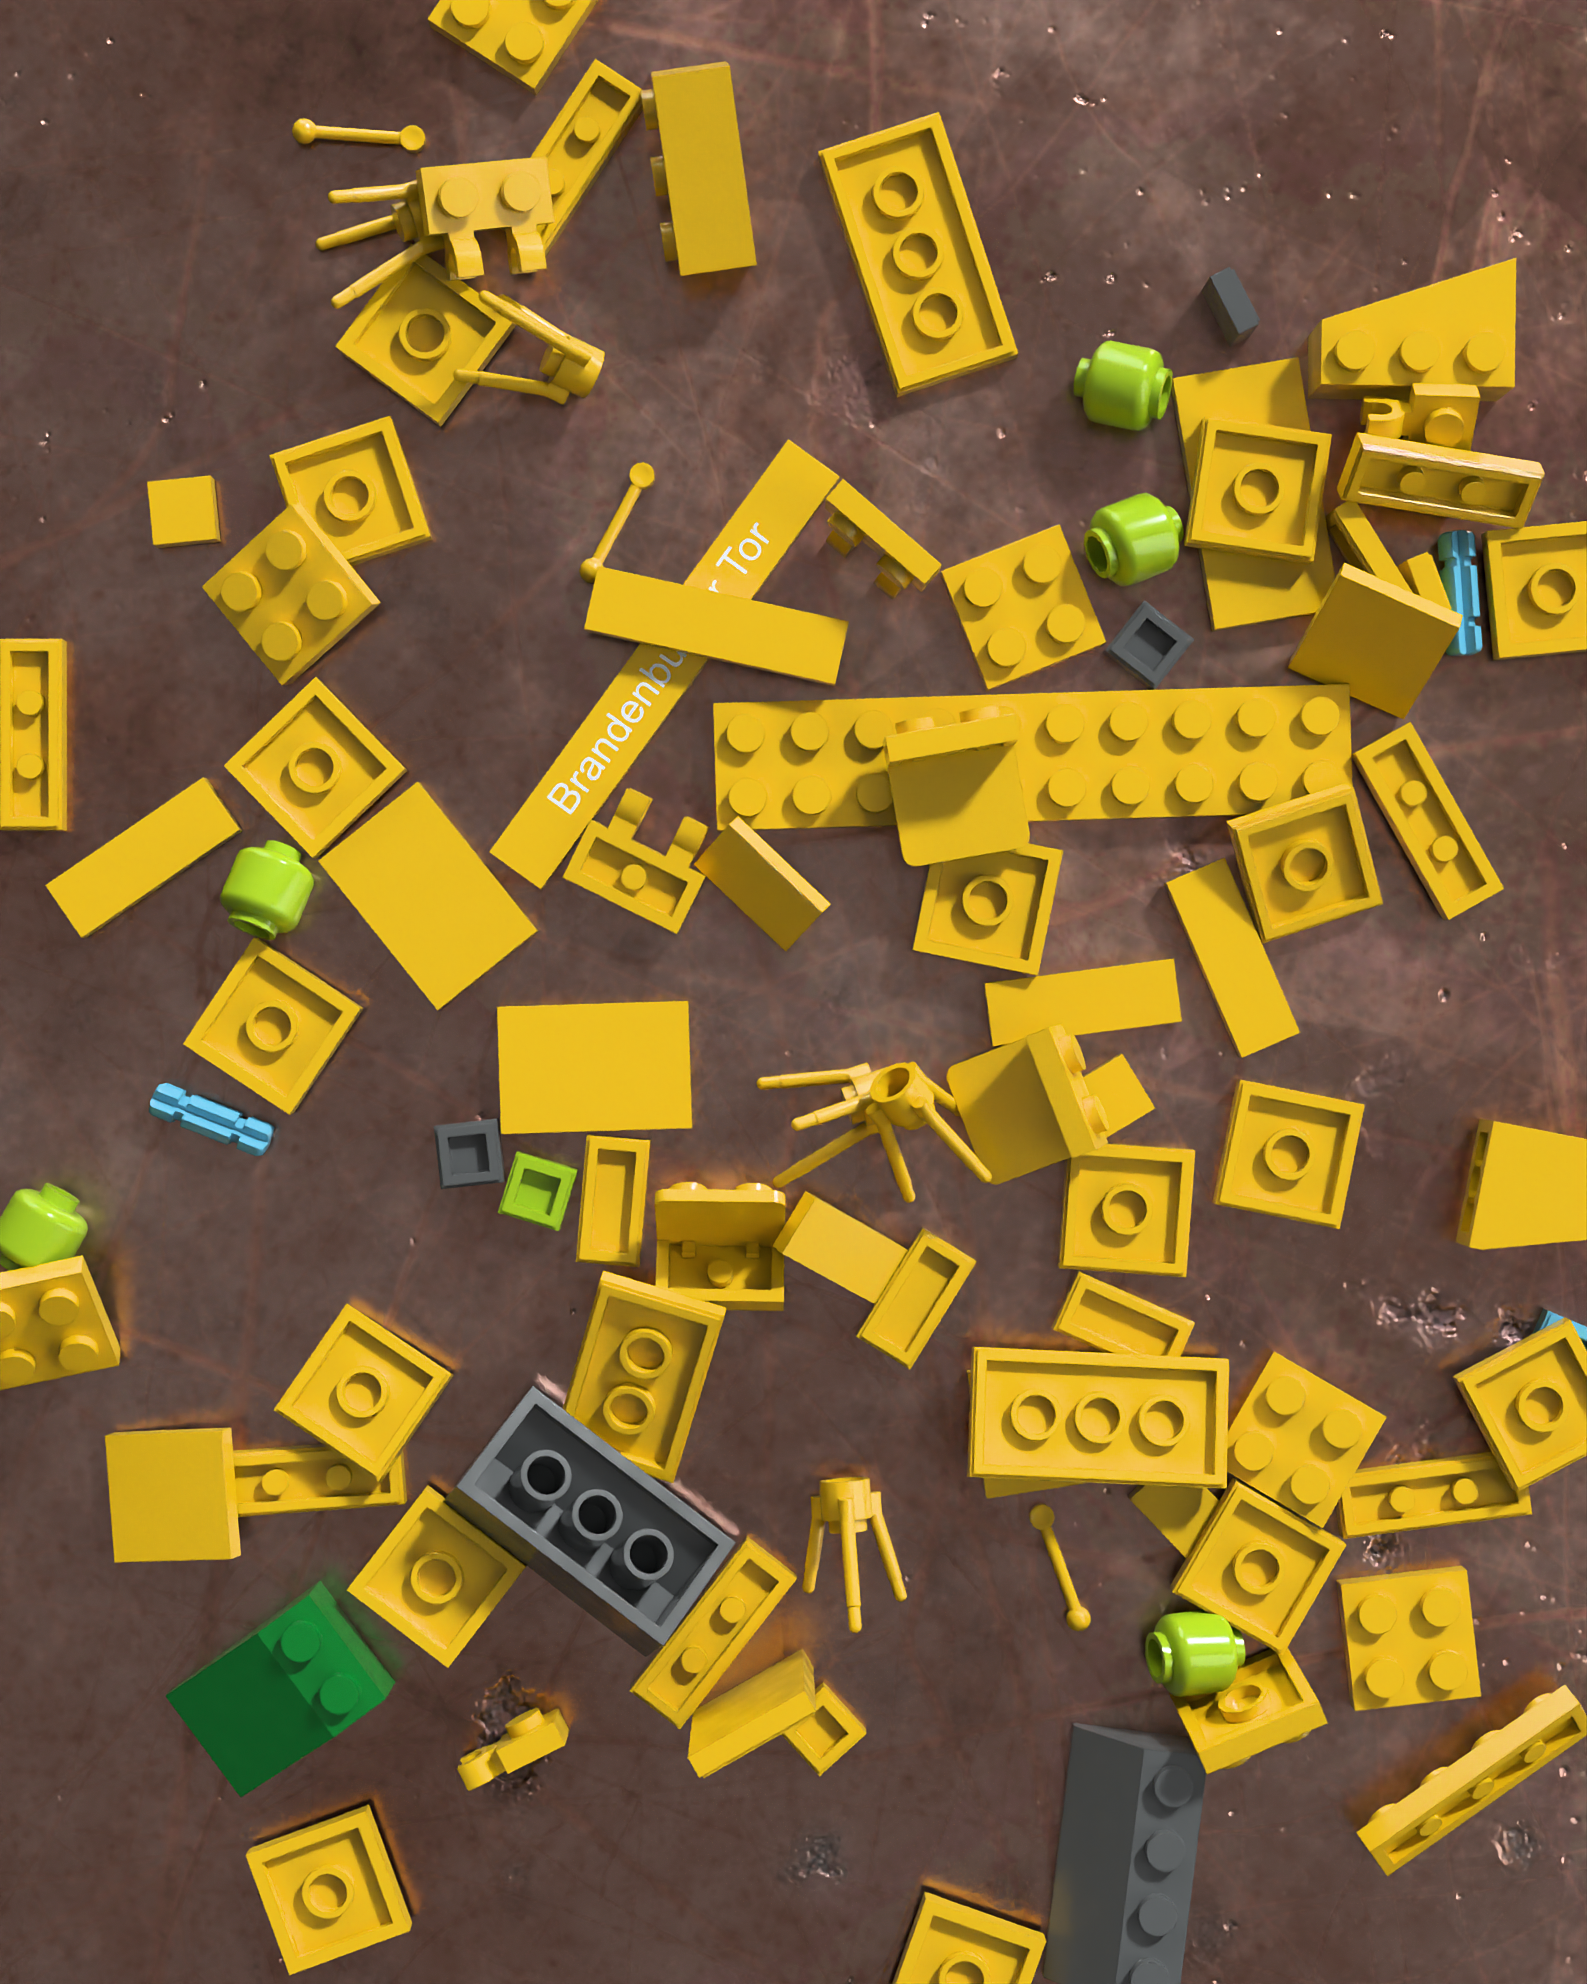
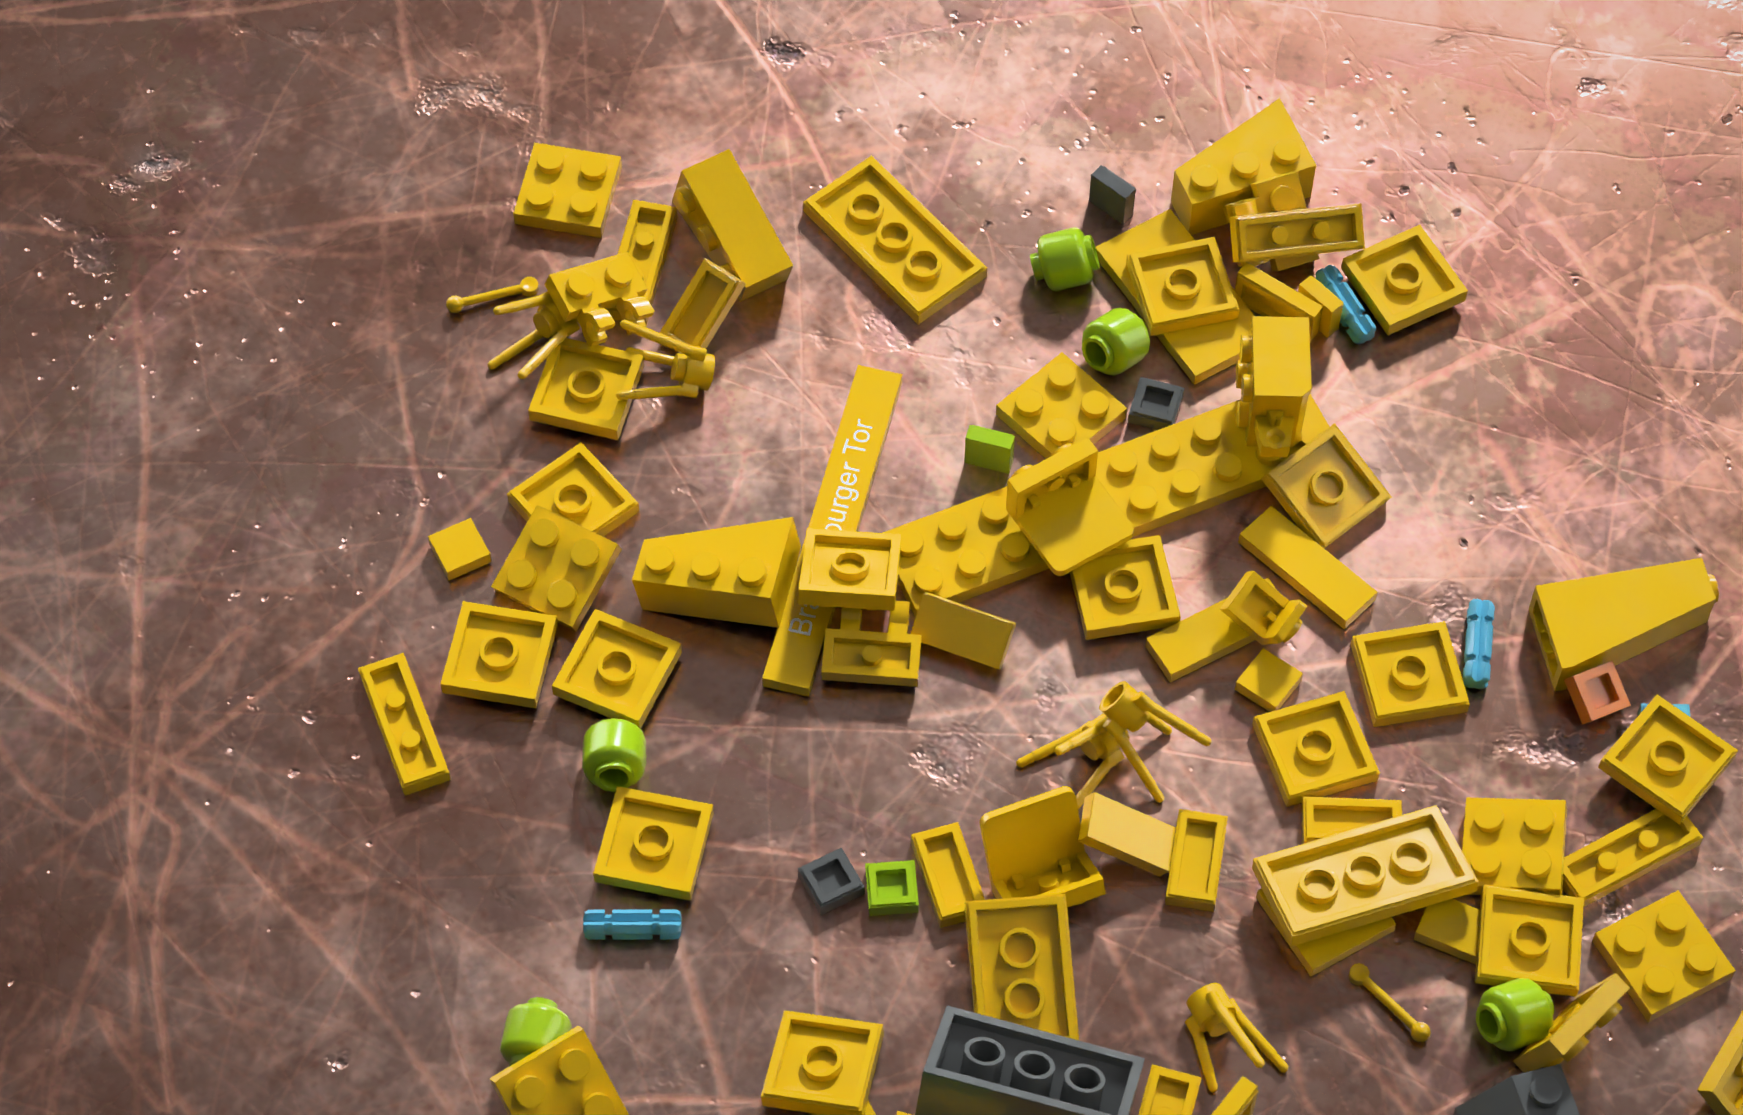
camera: 25 degrees left, 30 degrees down
yellow tile [45,777,243,938] -> none
yellow tile [318,781,538,1010] -> none
yellow tile [497,1001,693,1134] -> none
yellow hinge [579,462,655,583] -> none
yellow tile [584,566,849,686] -> none
yellow plate [825,479,942,600] -> none
yellow bracket [947,1023,1109,1185] -> none
yellow tile [1288,562,1463,720] -> none
yellow plate [1352,722,1504,921] -> none
none -> yellow plate [440,601,558,708]
none -> yellow wedge [632,517,801,628]
none -> yellow tile [659,258,746,348]
none -> yellow plate [798,528,902,611]
none -> lime tile [964,425,1015,474]
none -> yellow bracket [1220,571,1307,645]
none -> yellow hinge [1236,316,1312,458]
none -> medium azure axle [1463,599,1495,689]
none -> orange plate [1564,661,1631,725]

